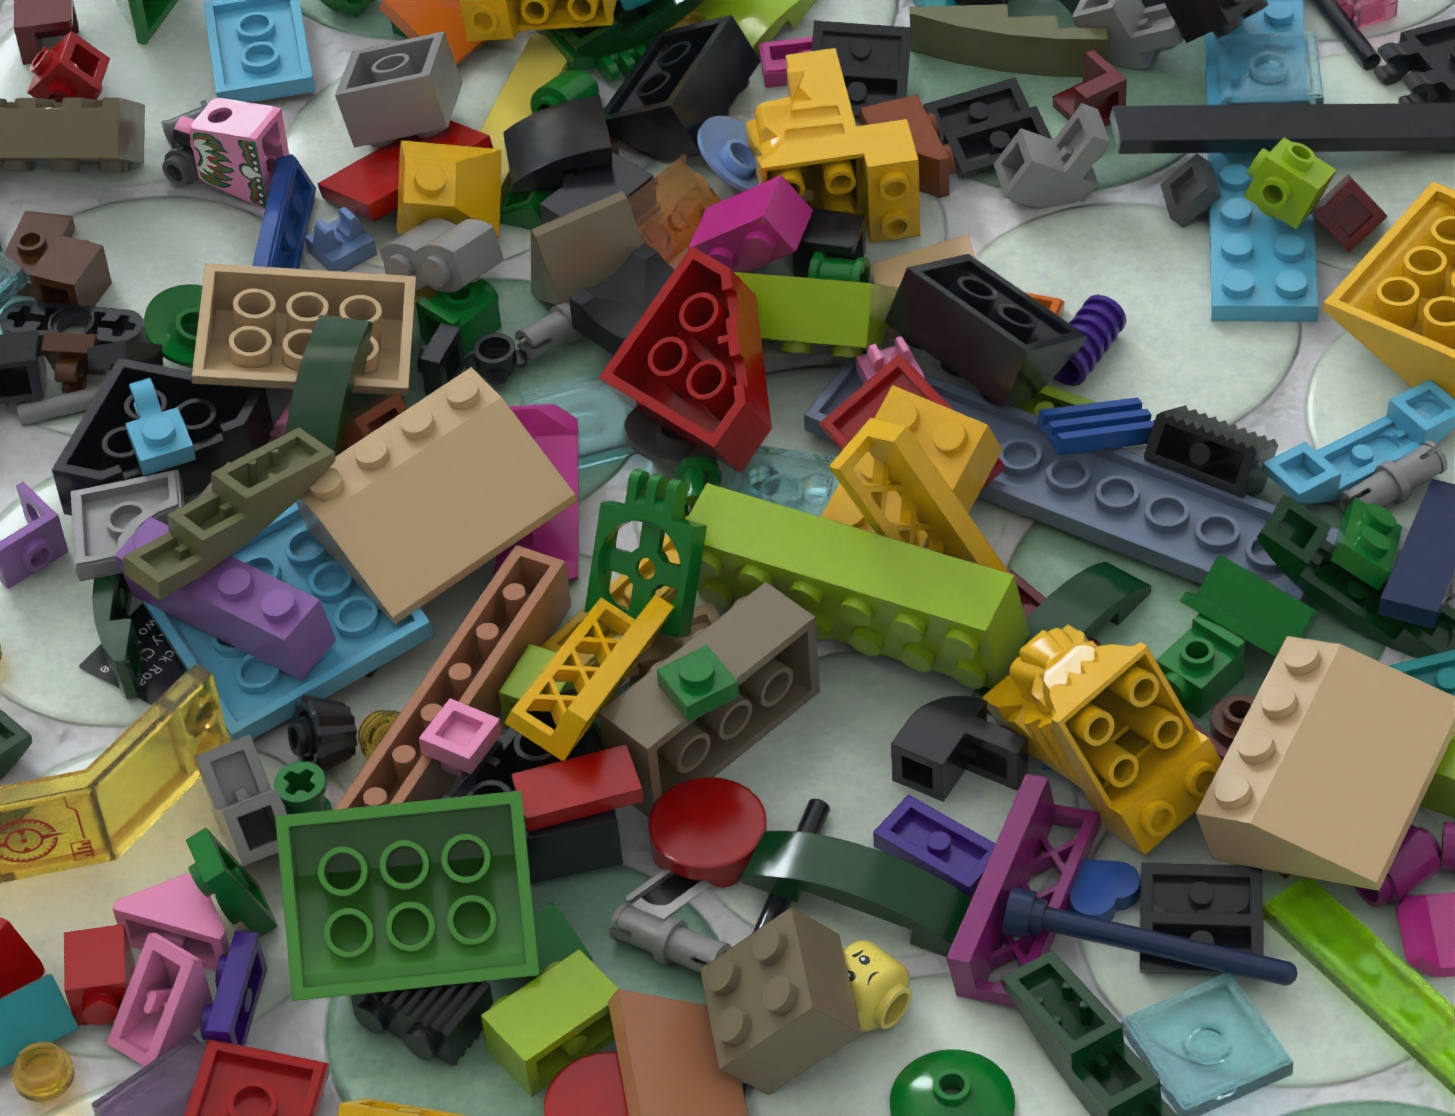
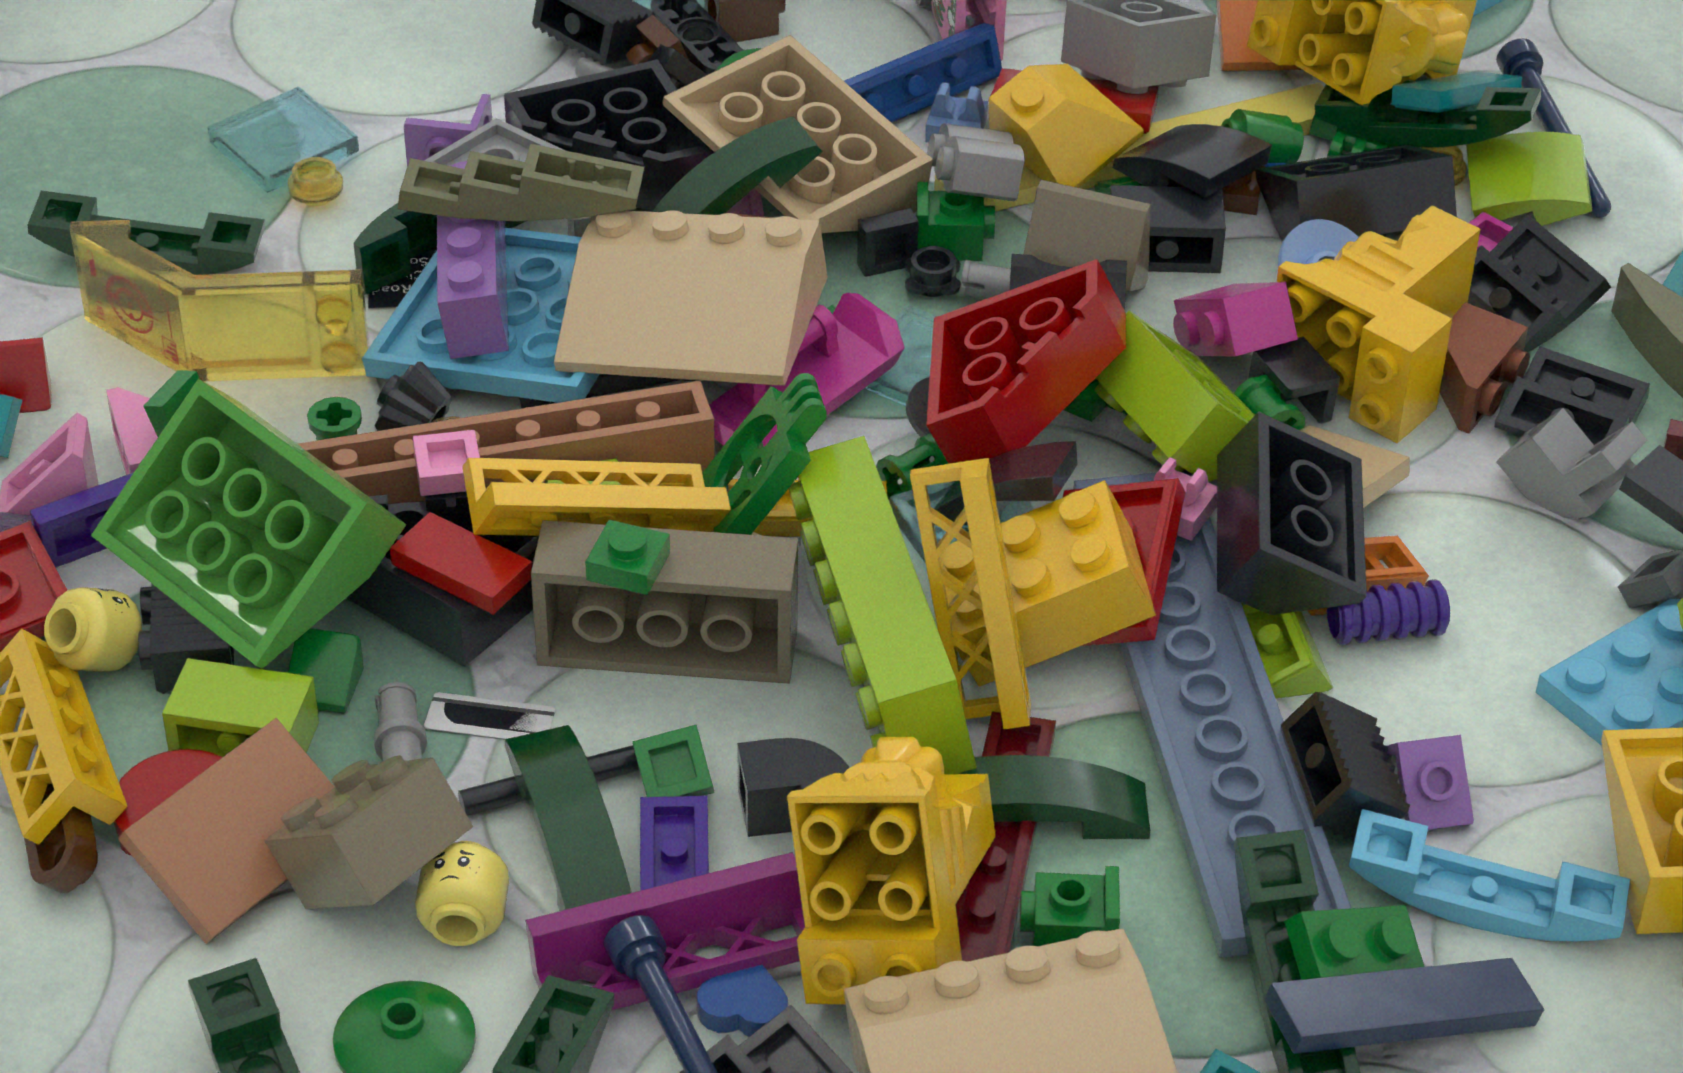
camera: 45 degrees right, 5 degrees down
red brick [64,924,135,1026] -> none
medium azure plate [125,378,196,476] -> none
light grey brick [193,735,287,866] -> none
clear orange plate [628,154,721,263] -> none
red tile [648,777,767,888] -> none
blue tile [1037,397,1155,456] -> none
green panel [1180,555,1321,657] -> none
light grey pin [1338,441,1448,513] -> none
none -> light yellow head [44,587,142,672]
none -> green plate [632,724,714,797]
none -> black slope [934,441,1078,525]
none -> medium lavender bracket [1386,735,1474,830]

